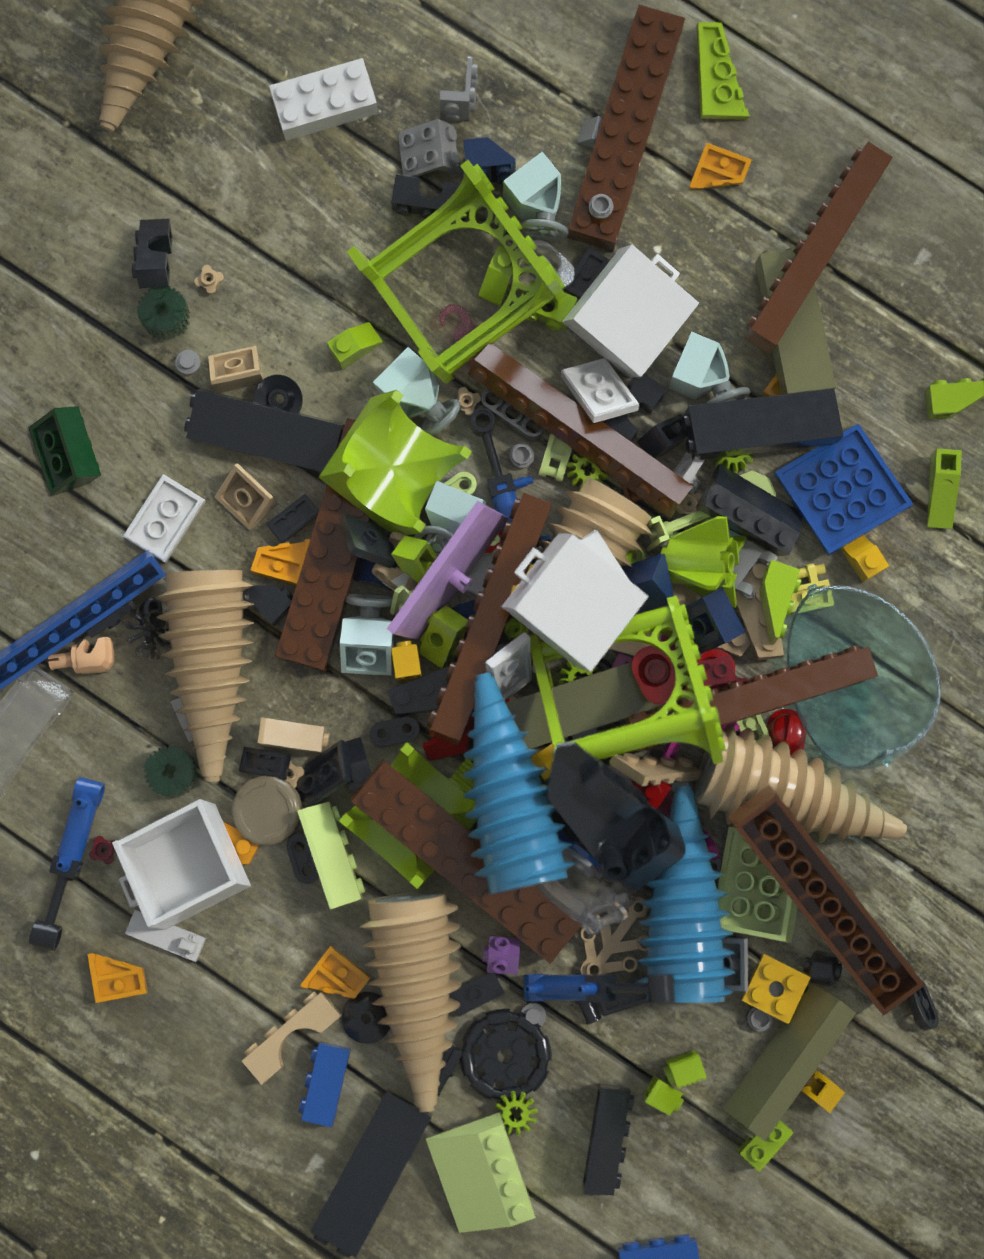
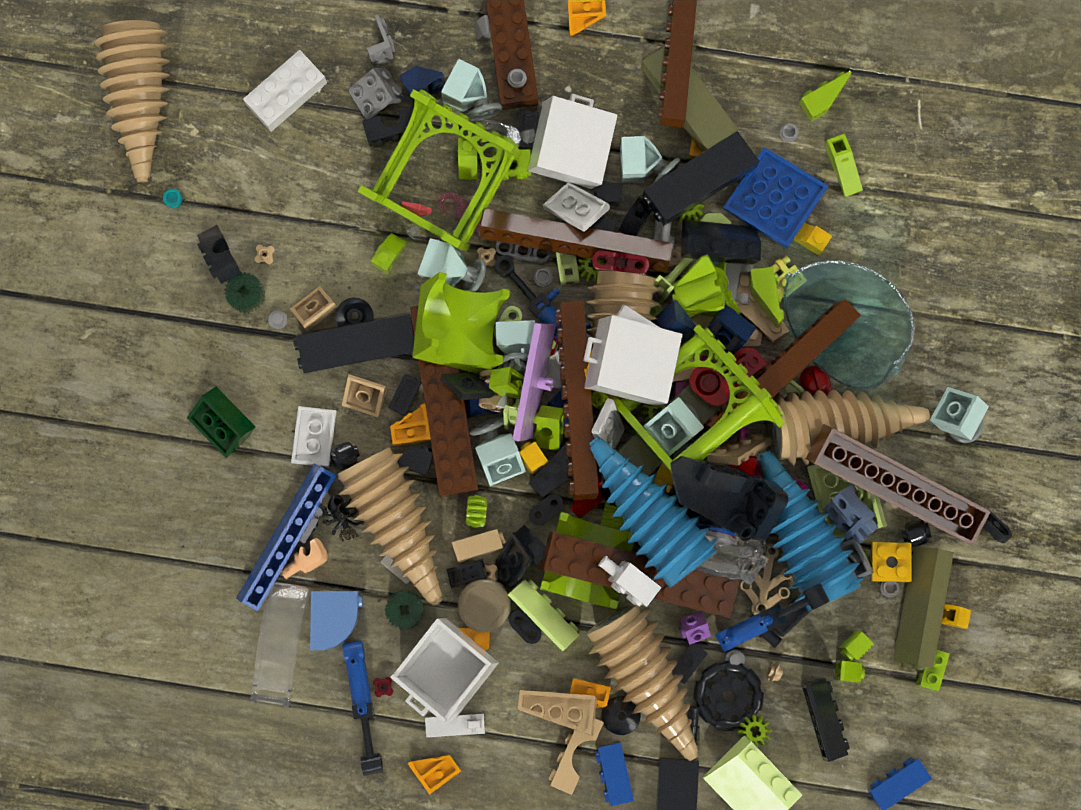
camera: 25 degrees left, 0 degrees up
none -> teal tile [163,189,183,208]
none -> medium blue brick [310,591,363,650]
none -> black head [330,442,360,469]
none -> coral bar [402,201,432,216]
none -> clear hinge [406,223,423,239]
none -> lime gear [466,495,487,528]
none -> tan wing [518,690,597,736]
none -> clear hinge [520,129,536,143]
none -> dark red piece [592,251,649,275]
none -> white brick [598,556,661,607]
none -> light aqua piece [644,397,704,456]
none -> tan plate [766,662,783,681]
none -> light grey plate [779,123,799,142]
none -> sand blue hips [823,484,878,544]
none -> light aqua piece [930,387,989,443]

